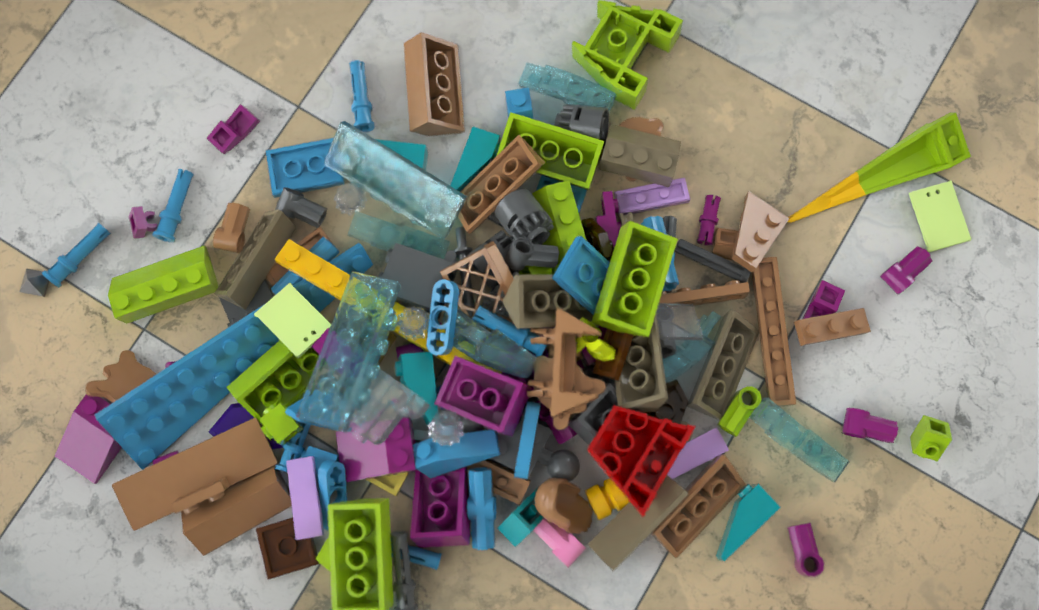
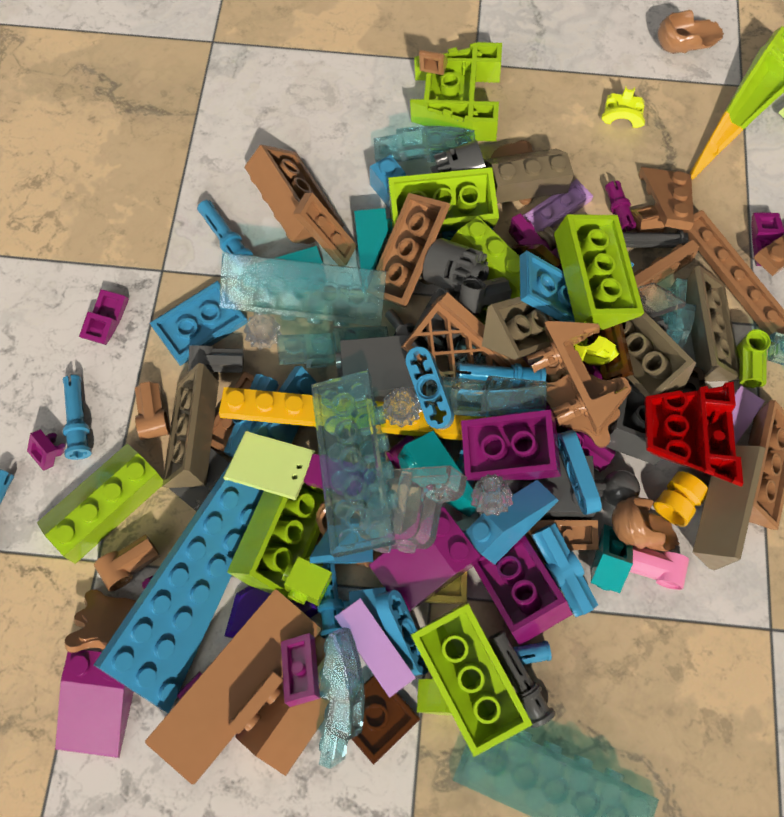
camera: 30 degrees left, 10 degrees down
none -> medium nougat piece [94,534,160,592]
none -> magenta plate [281,633,320,707]
none -> medium nougat plate [293,192,357,266]
none -> clear light blue slope [318,627,365,769]
none -> medium nougat slope [419,50,448,75]
none -> neon yellow piece [601,86,645,128]
none -> medium nougat hair [658,10,724,54]

